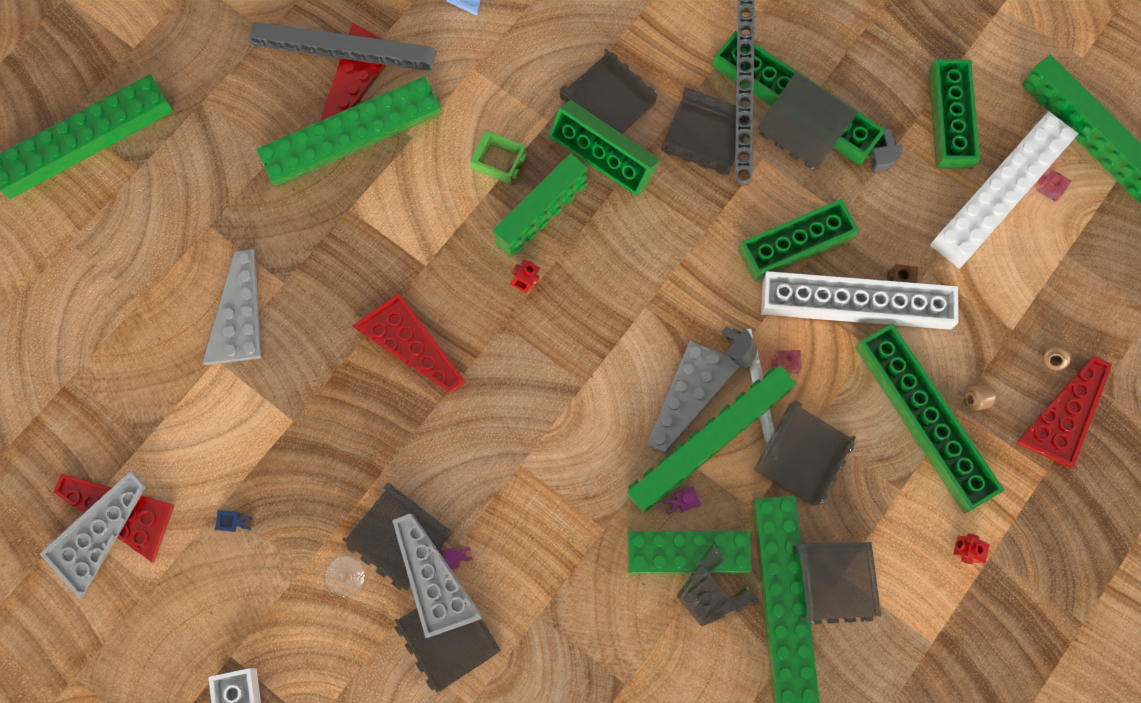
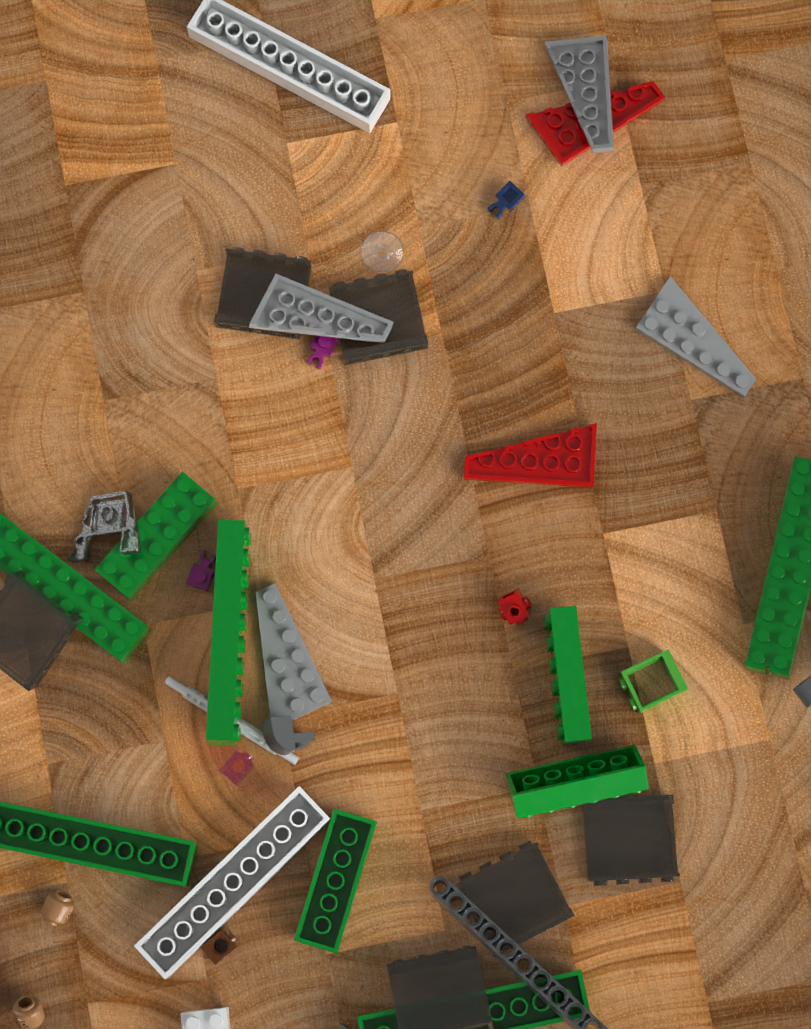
camera: 130 degrees right, 5 degrees up
clear smoke panel [753,400,856,506] -> none

